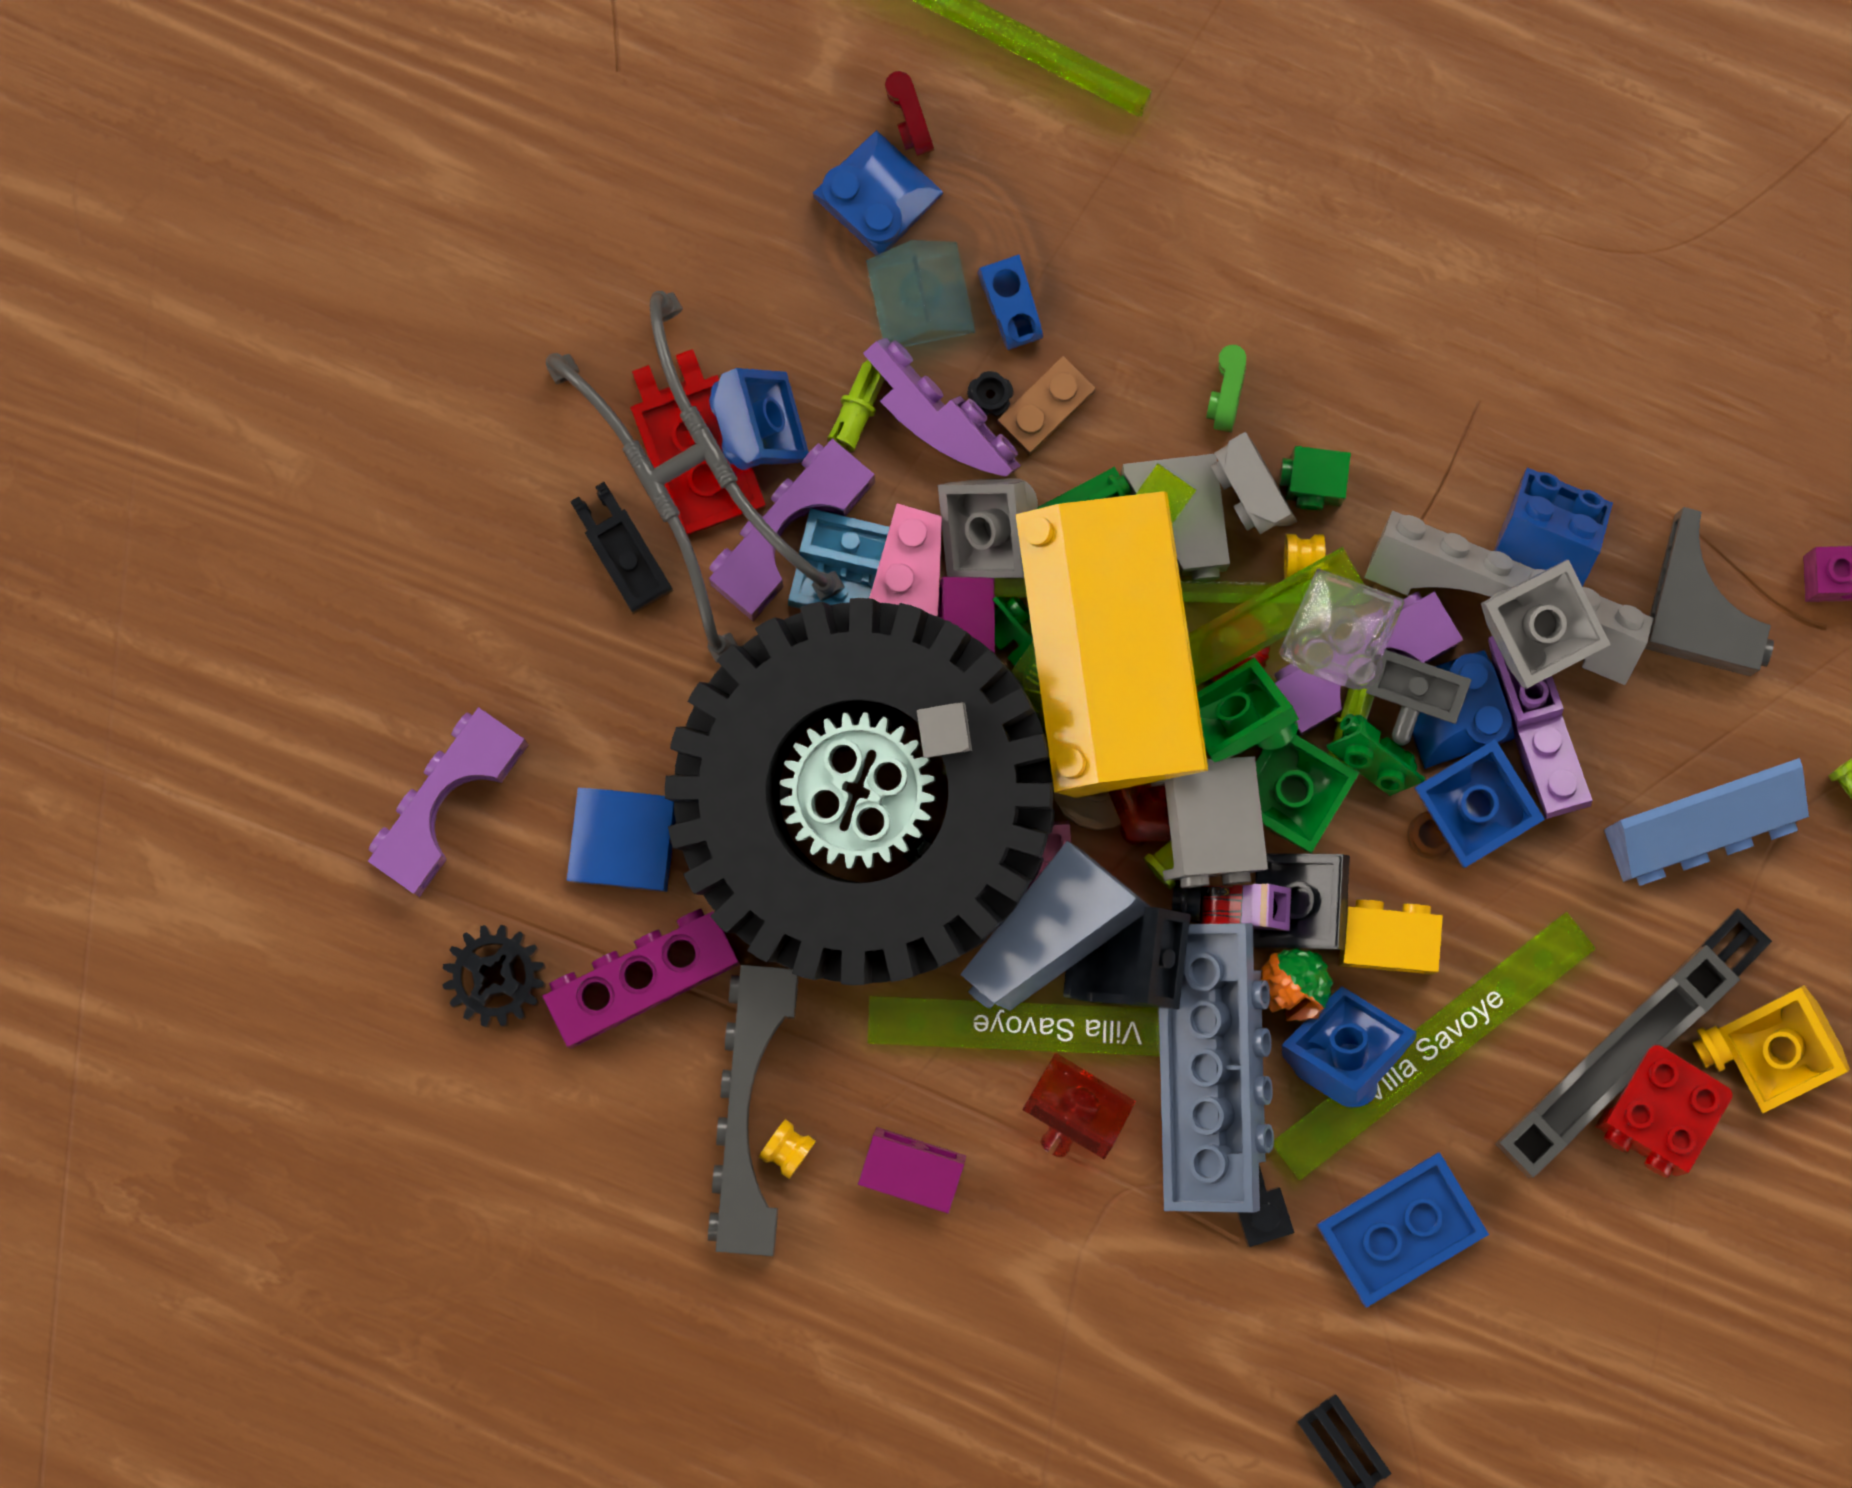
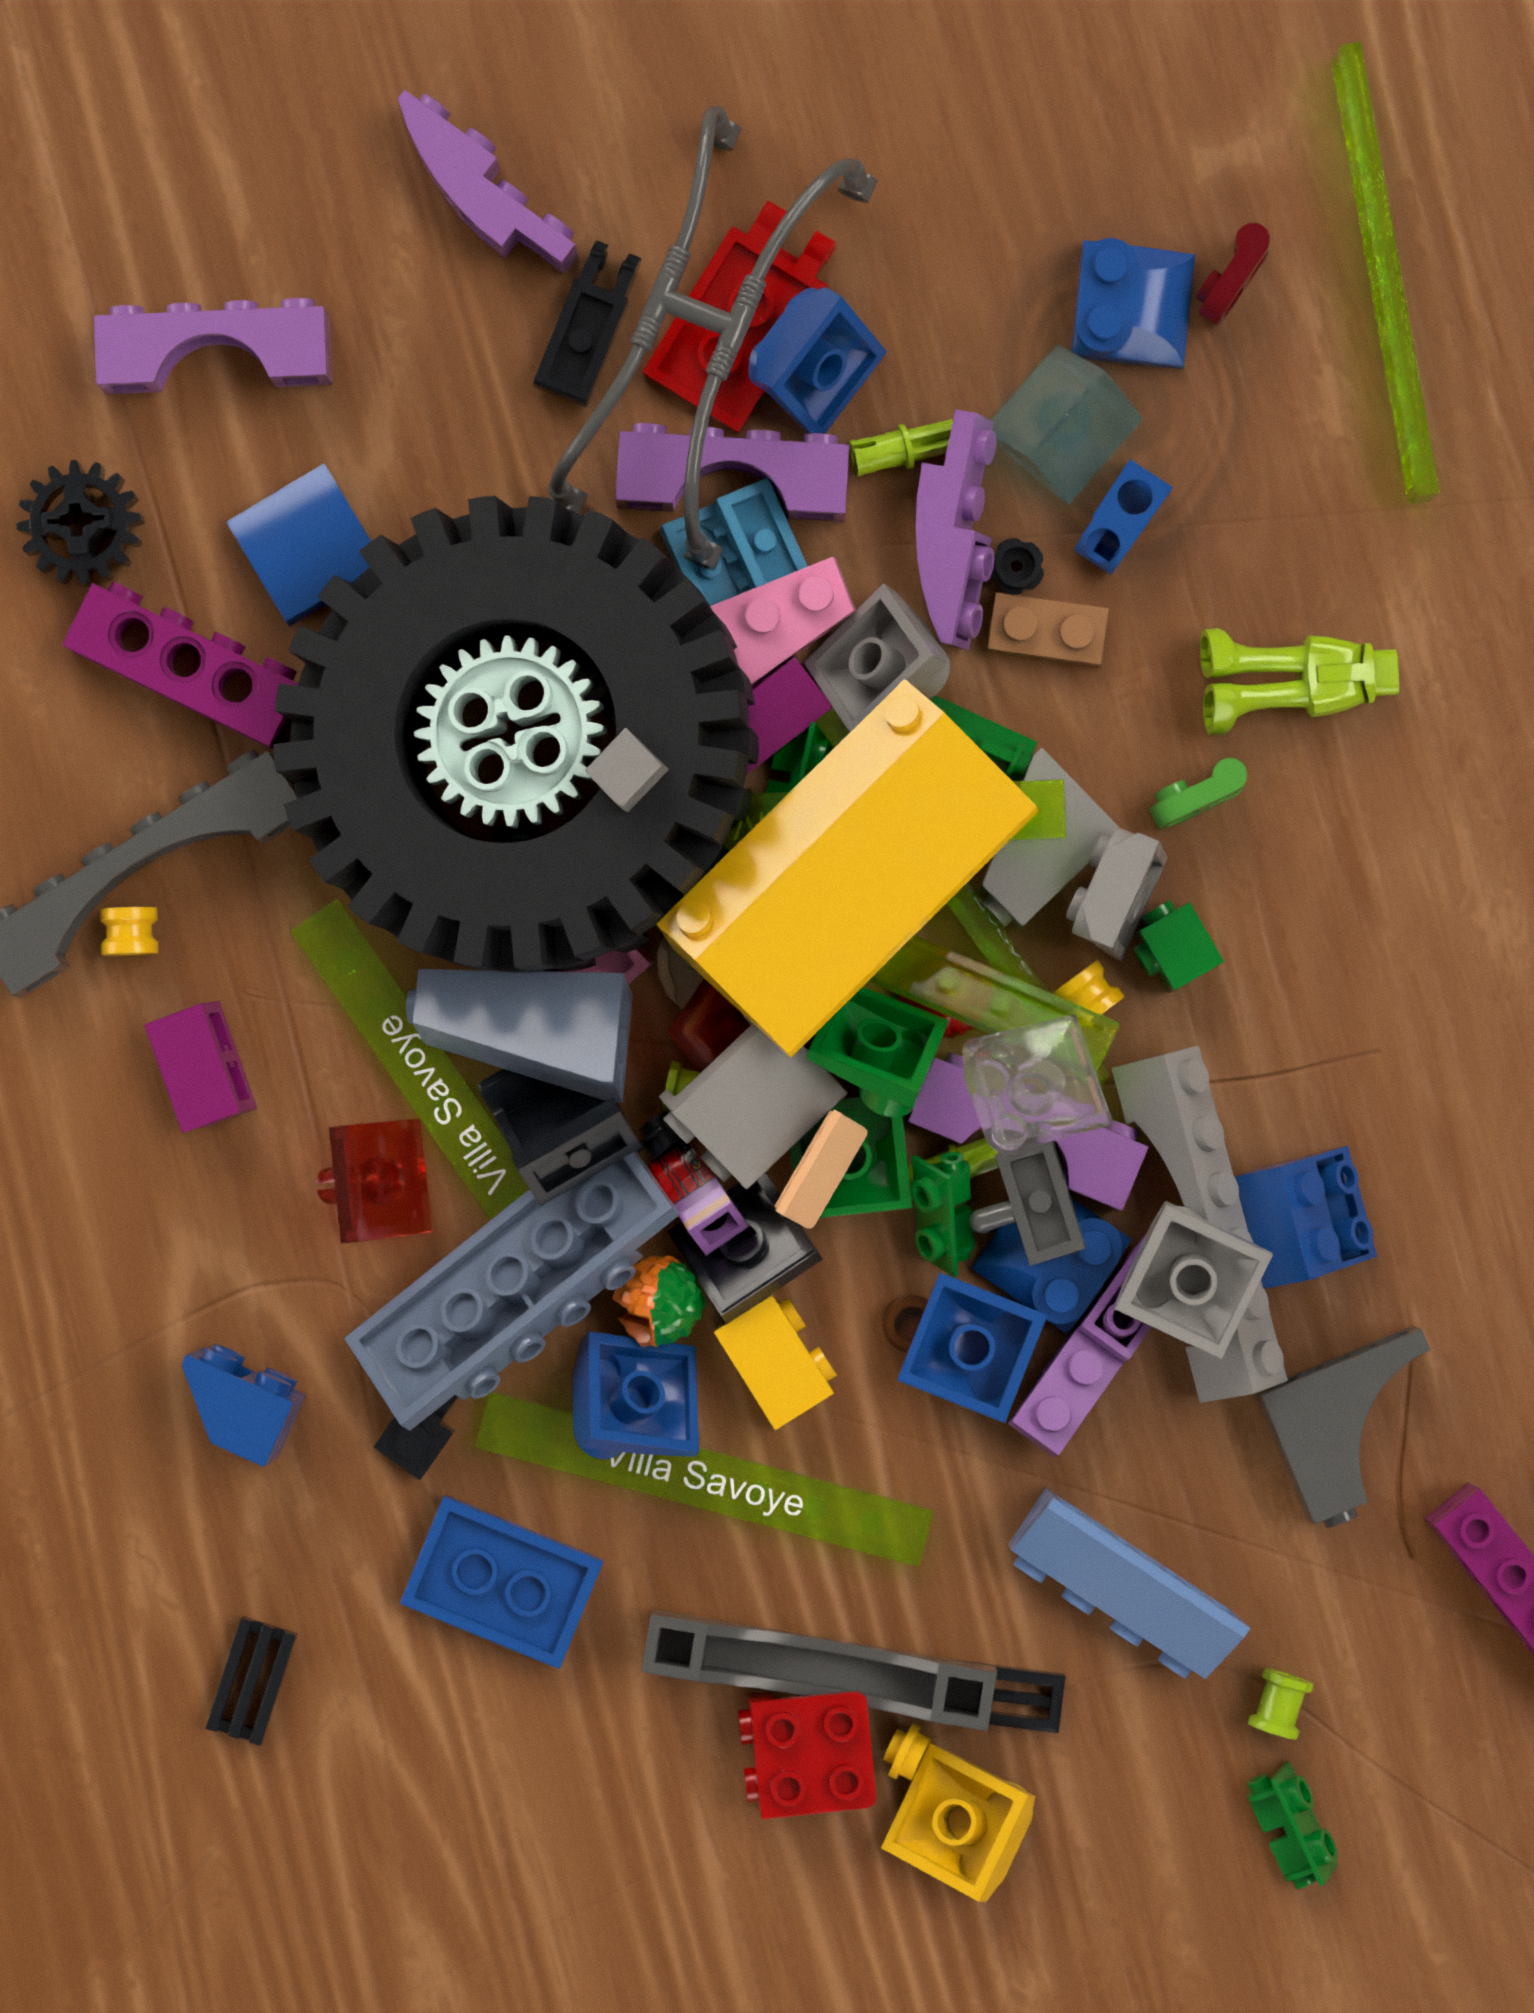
camera: 55 degrees right, 5 degrees up
none -> blue slope [182,1344,306,1467]
none -> medium lavender slope [398,90,578,274]
none -> light nougat slope [774,1109,867,1229]
none -> lime piece [1200,628,1399,735]

